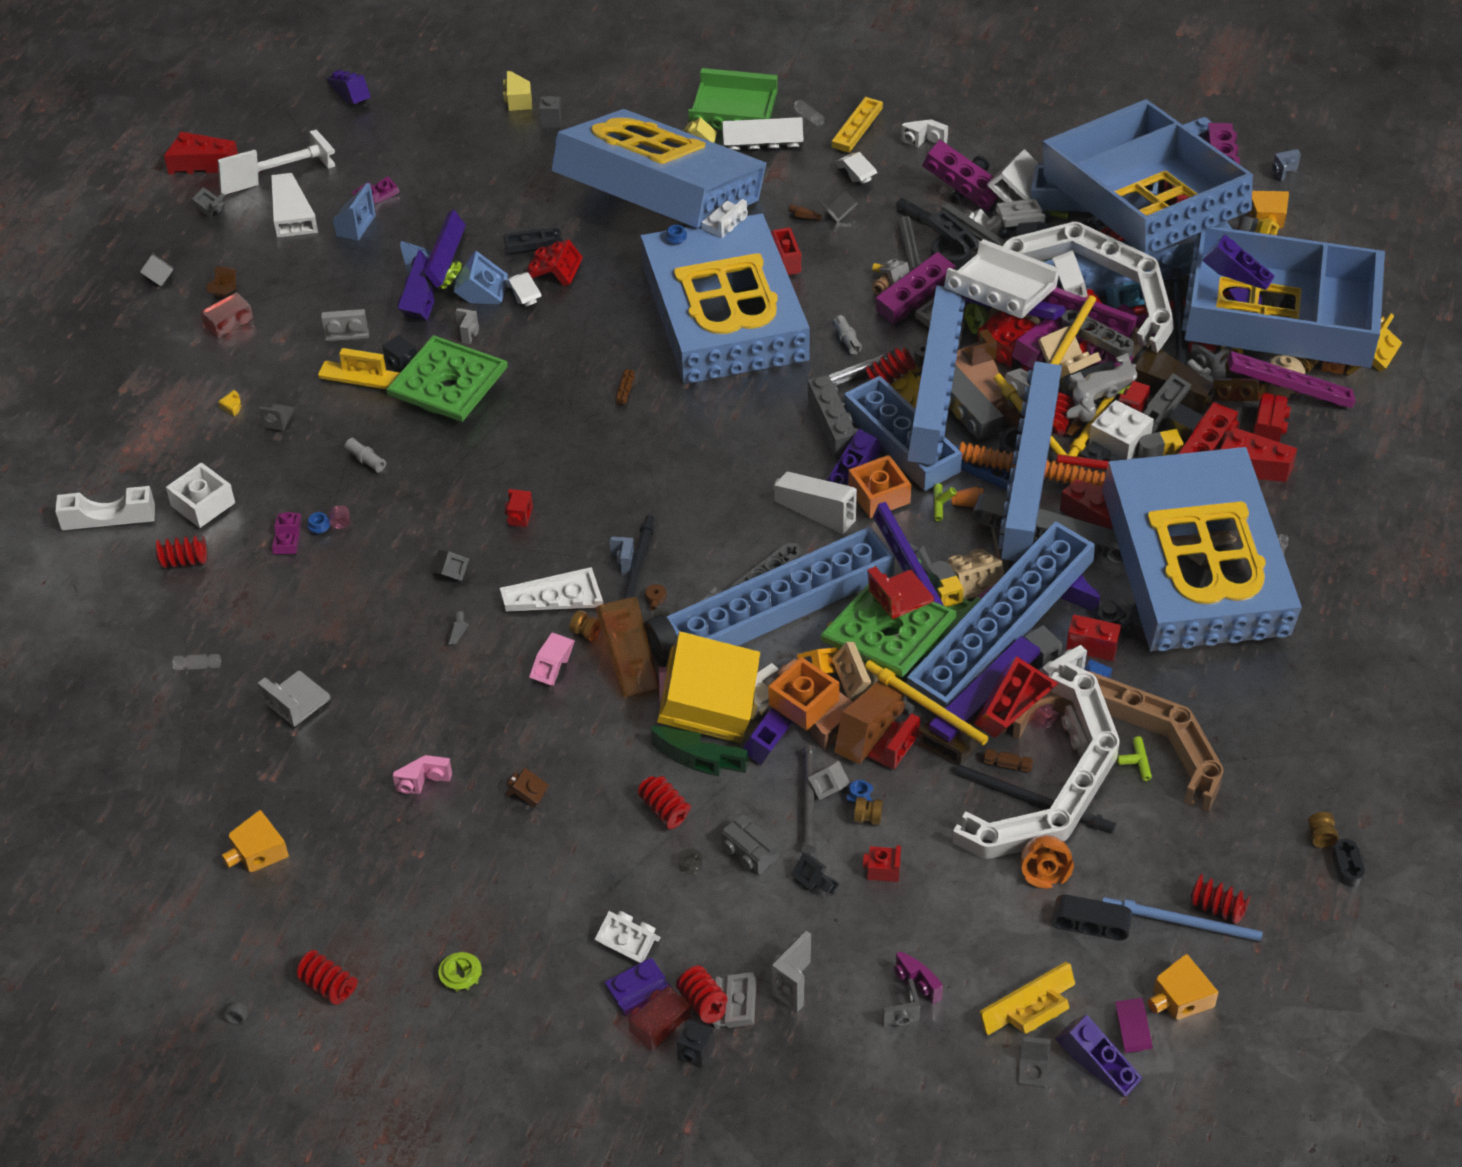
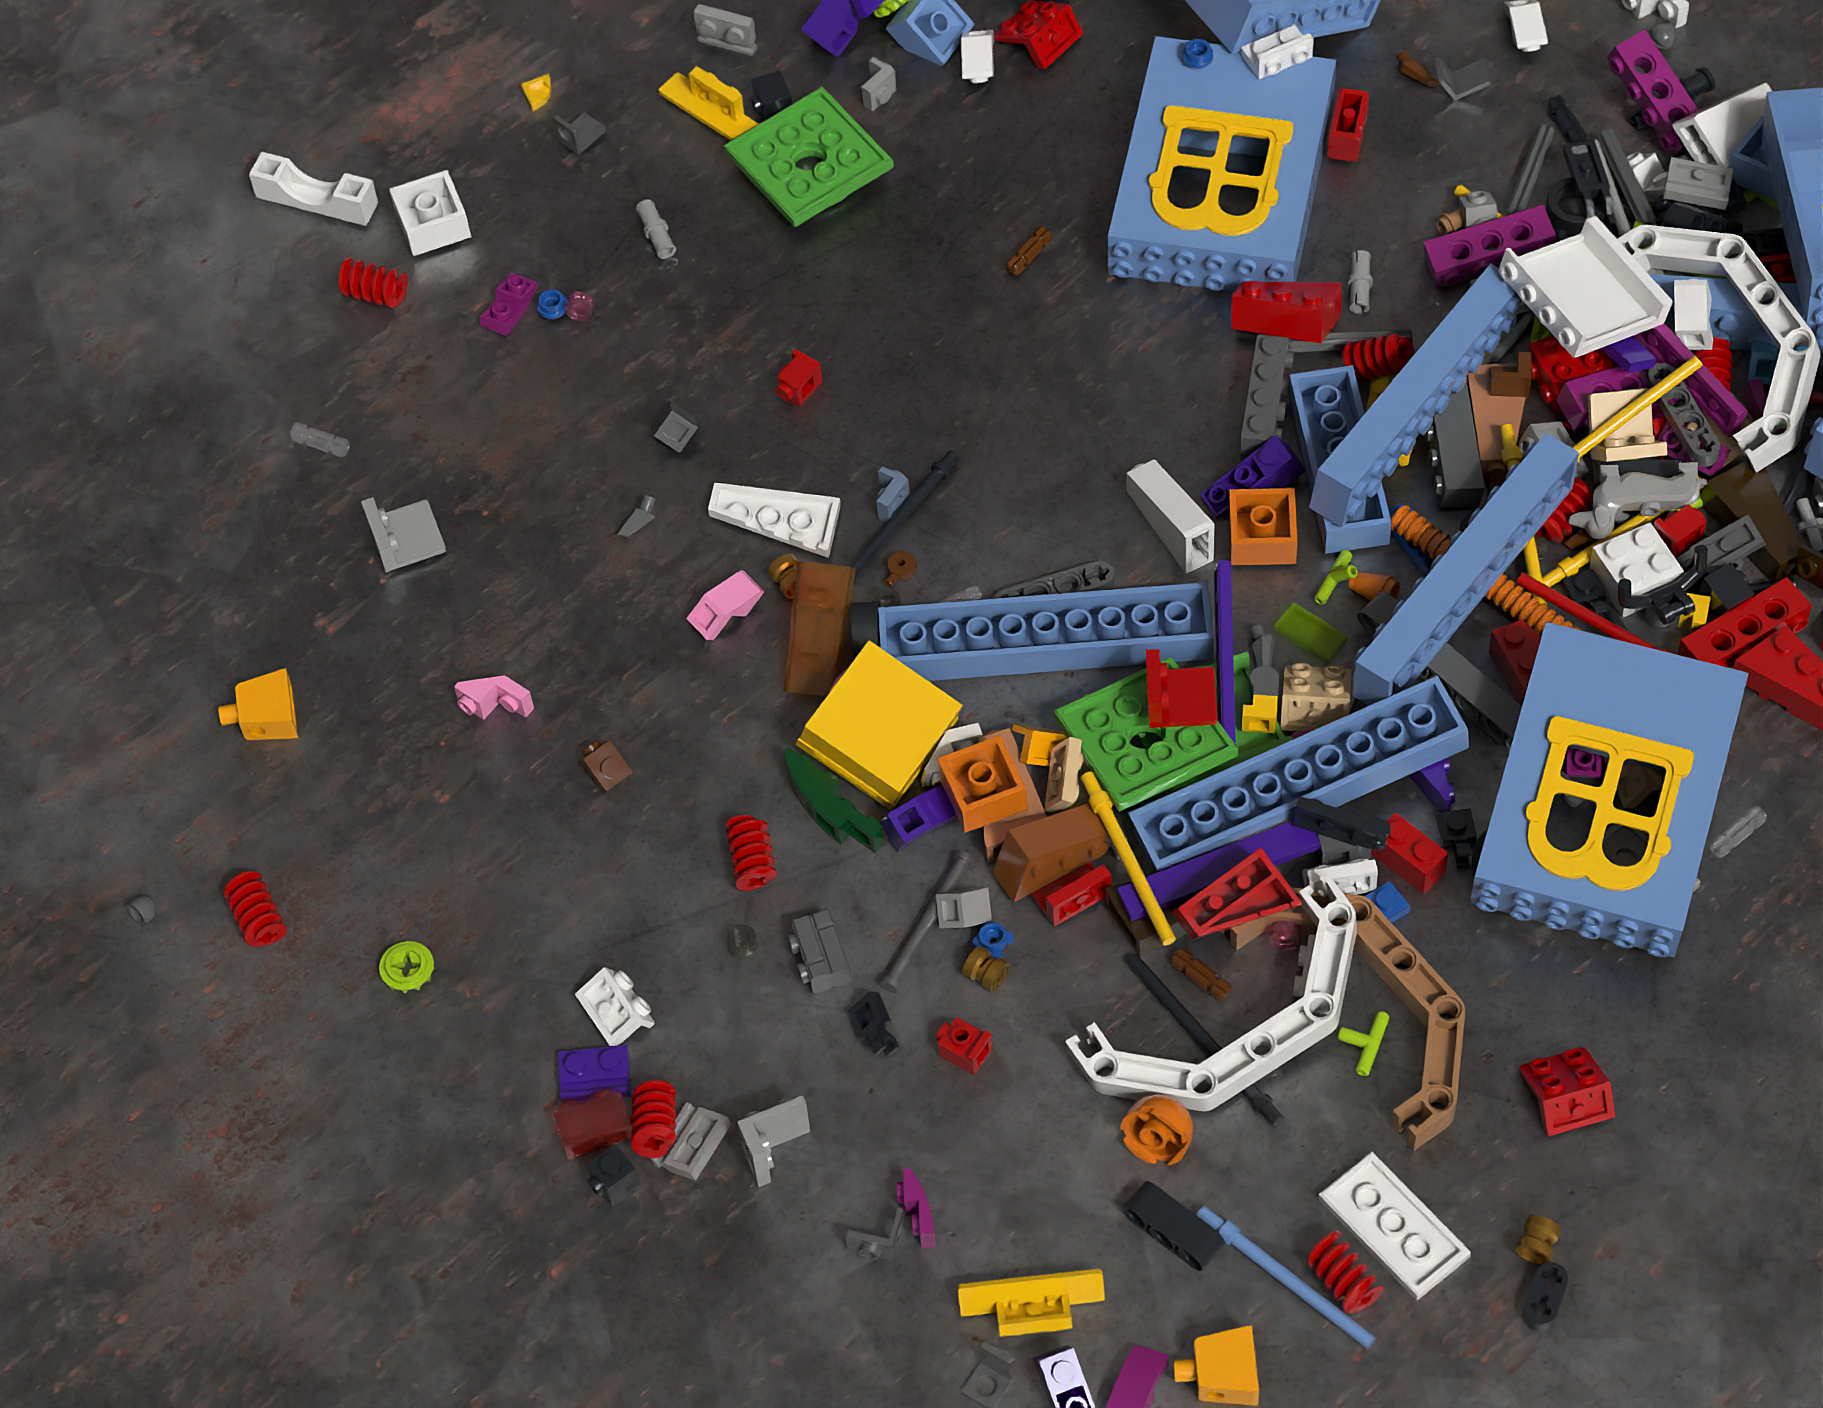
camera: 30 degrees right, 10 degrees up
none -> red wedge [1231,281,1342,344]
none -> clear neon green tile [1274,603,1348,664]
none -> black hinge [1291,796,1391,851]
none -> white tile [1318,1152,1471,1301]
none -> red bracket [1519,1047,1615,1137]
none -> black piece [1618,545,1708,625]

